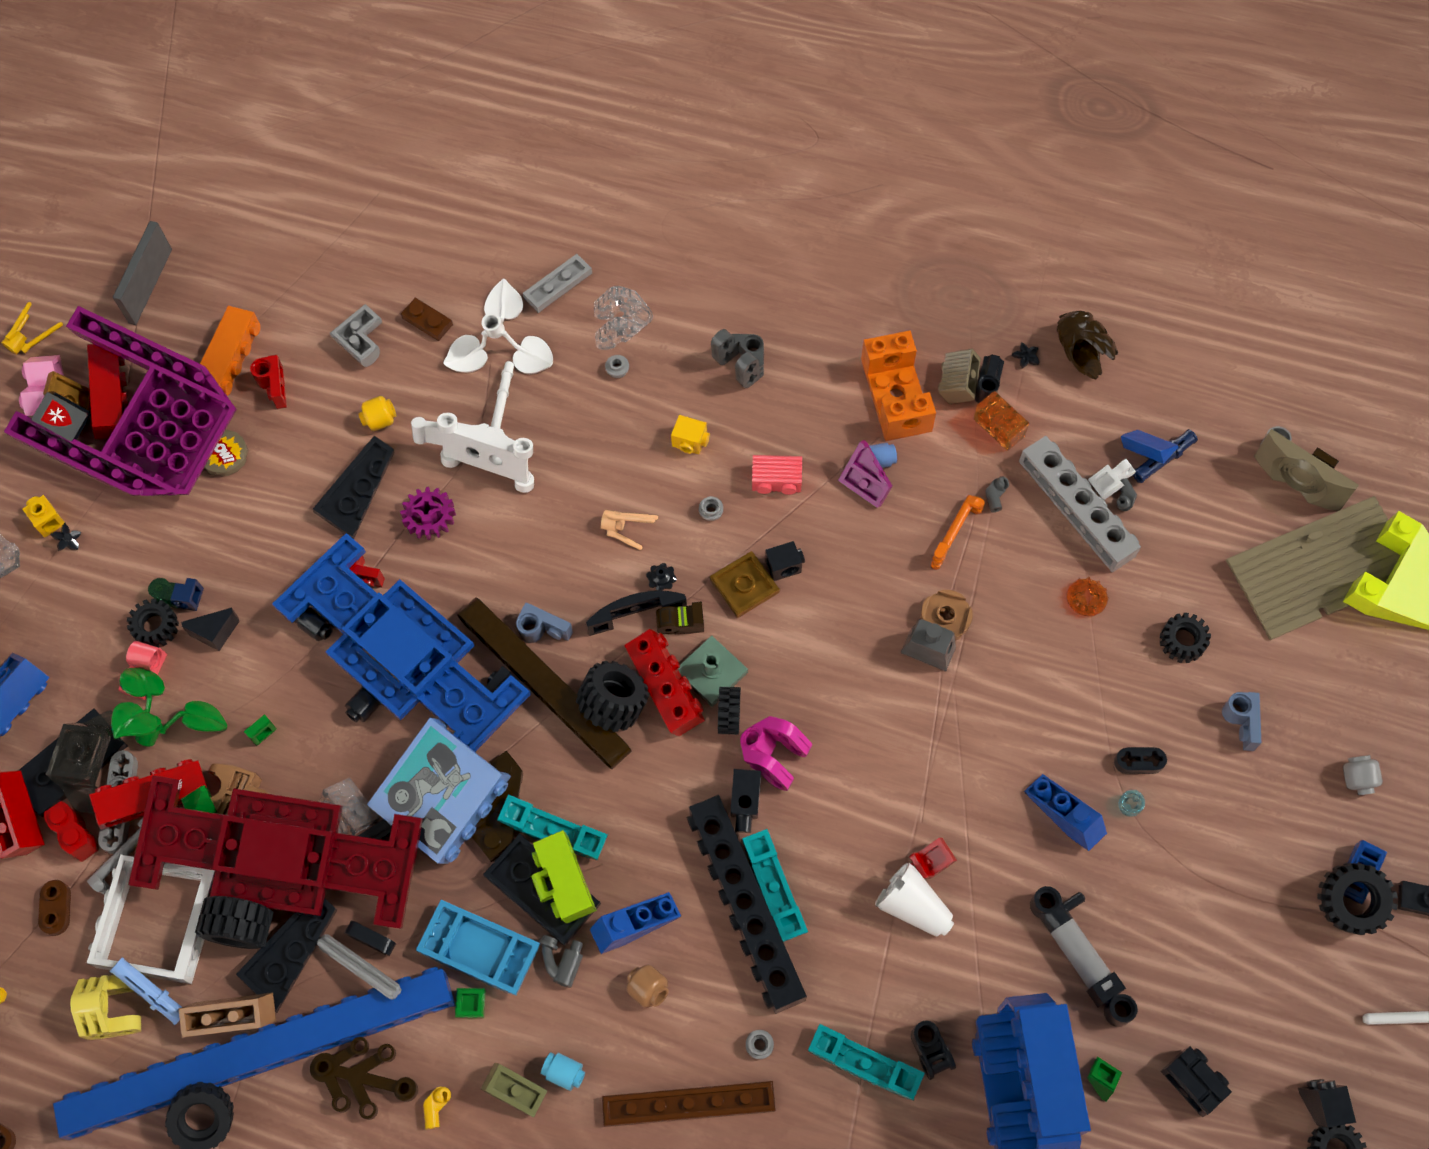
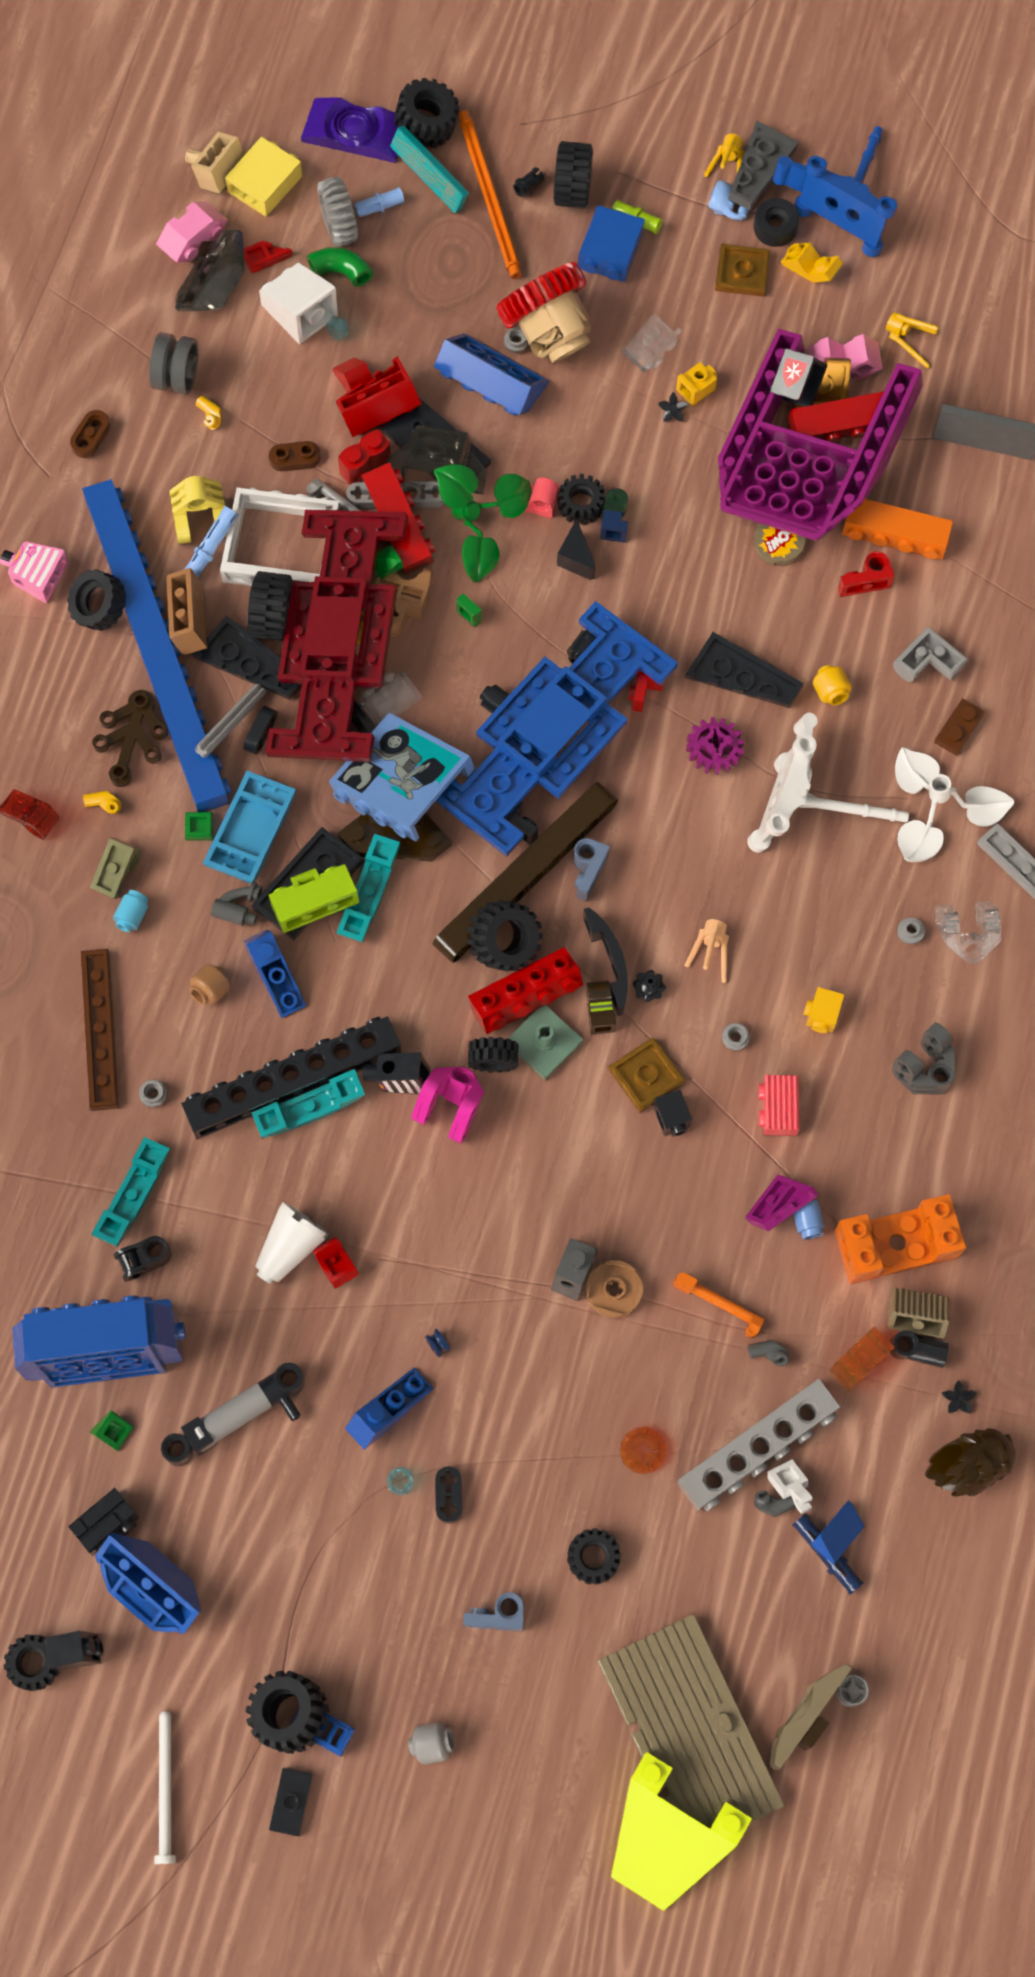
camera: 85 degrees right, 5 degrees up
none -> blue wedge [95,1533,202,1634]
none -> dark blue bush [425,1329,451,1358]

